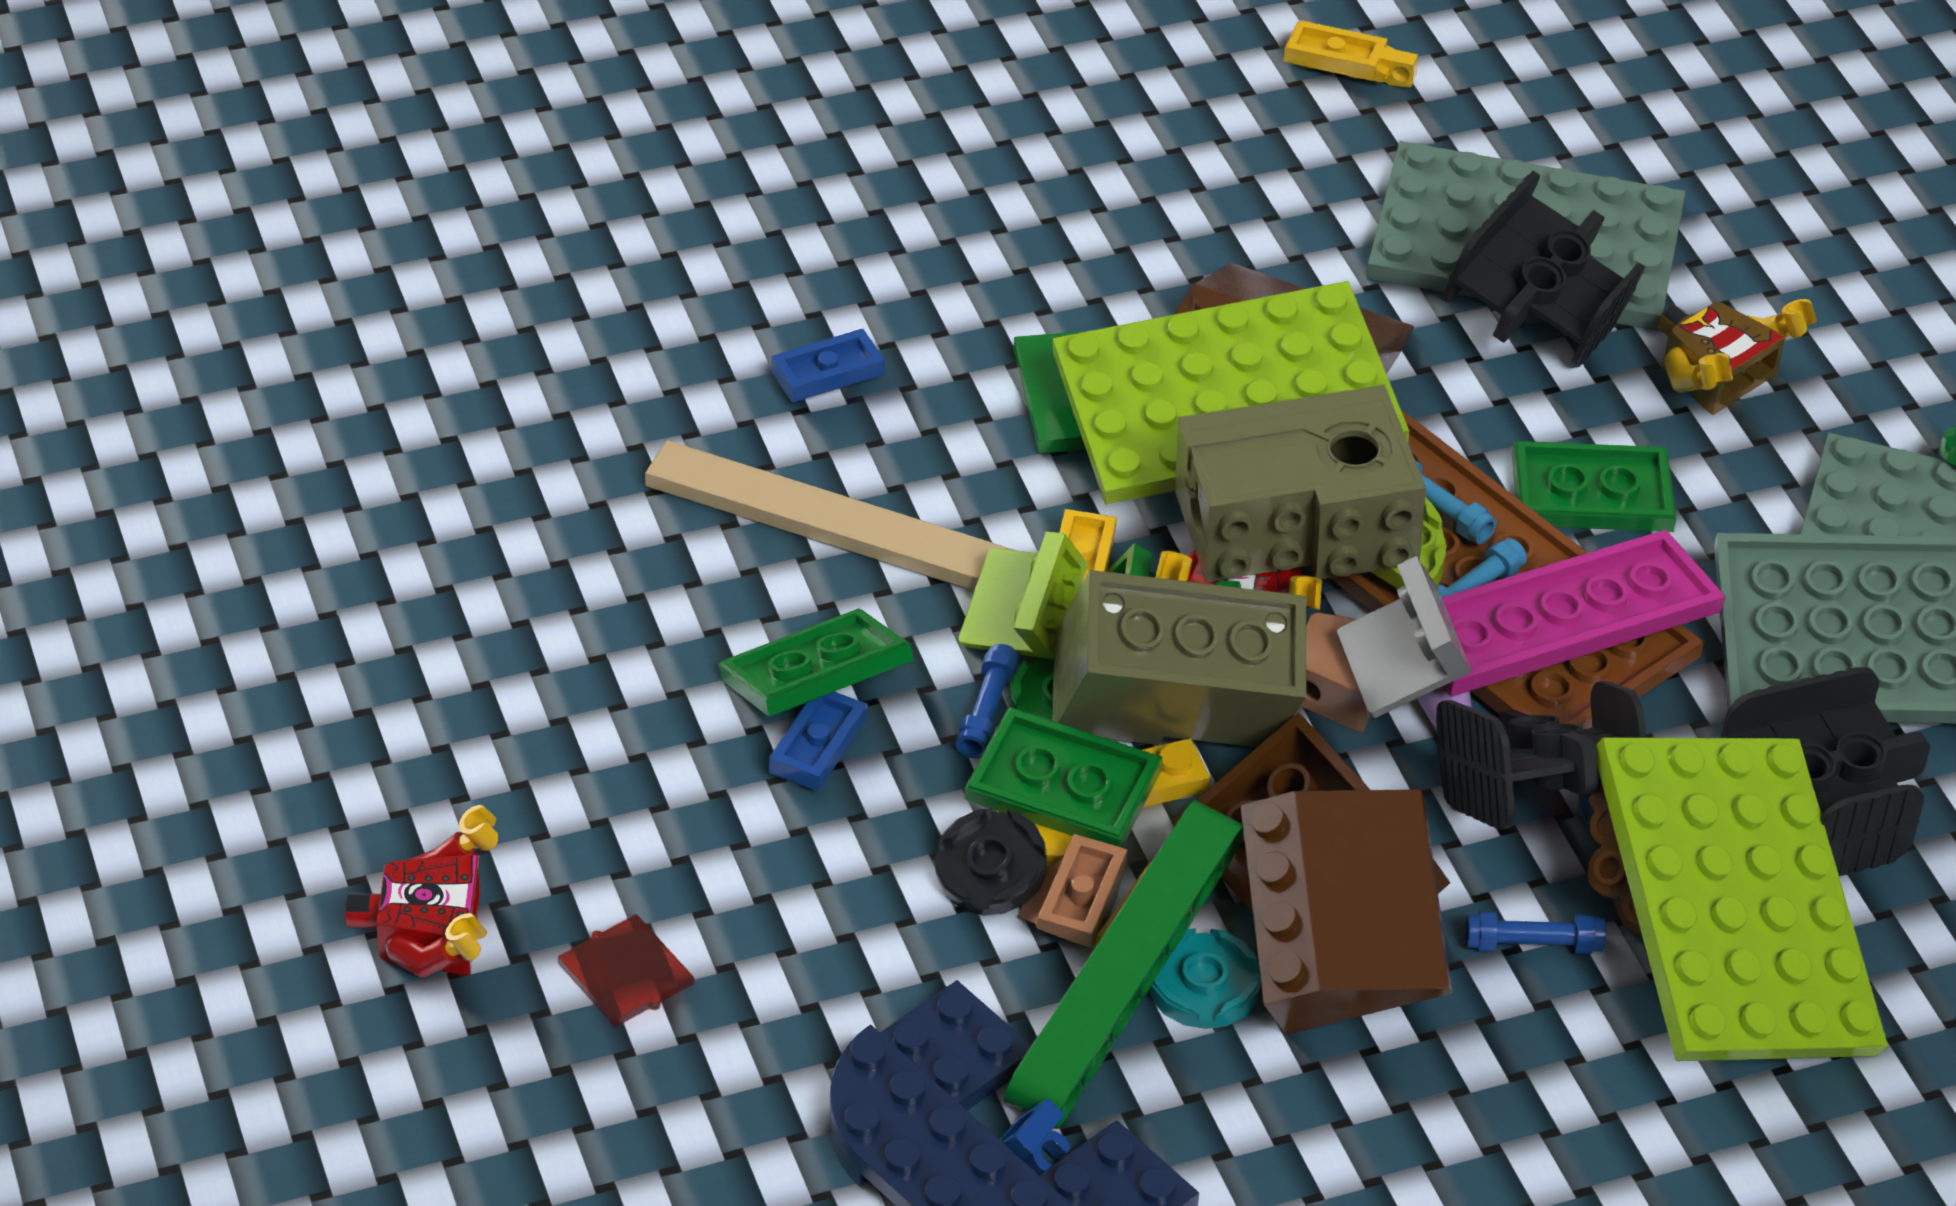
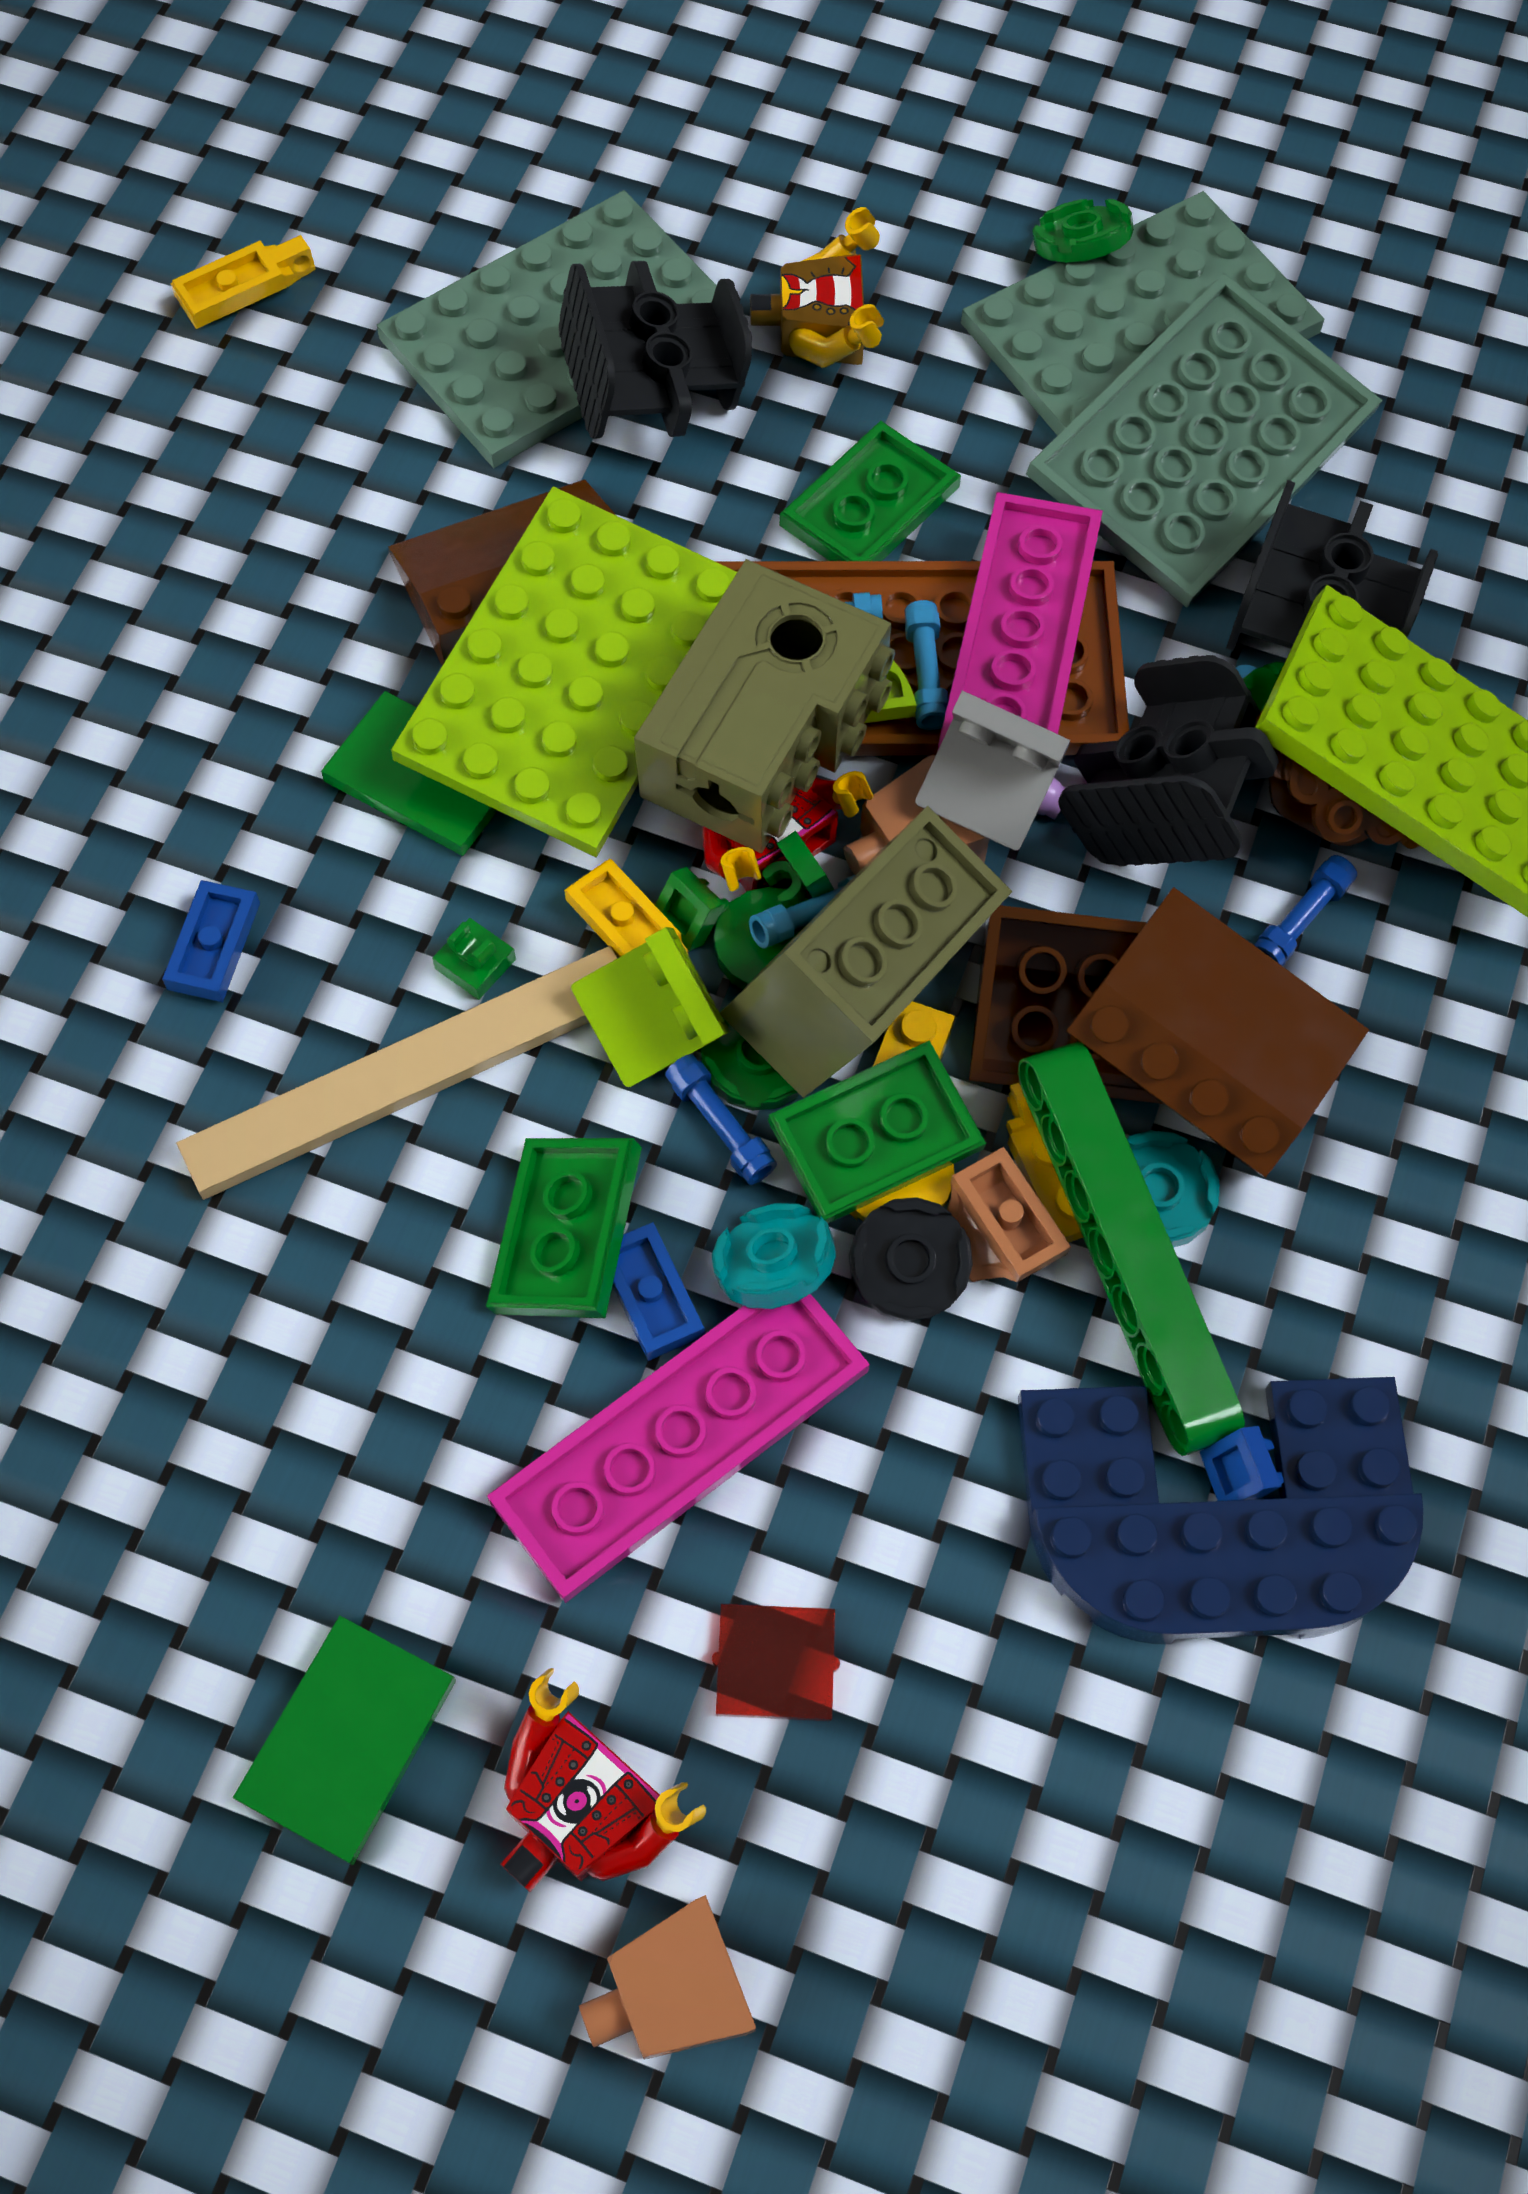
camera: 50 degrees left, 20 degrees up
none -> green tile [233,1615,456,1865]
none -> green tile [432,918,516,1000]
none -> dark pink plate [487,1294,870,1603]
none -> nougat torso [579,1895,756,2060]
none -> teal tile [712,1203,836,1309]

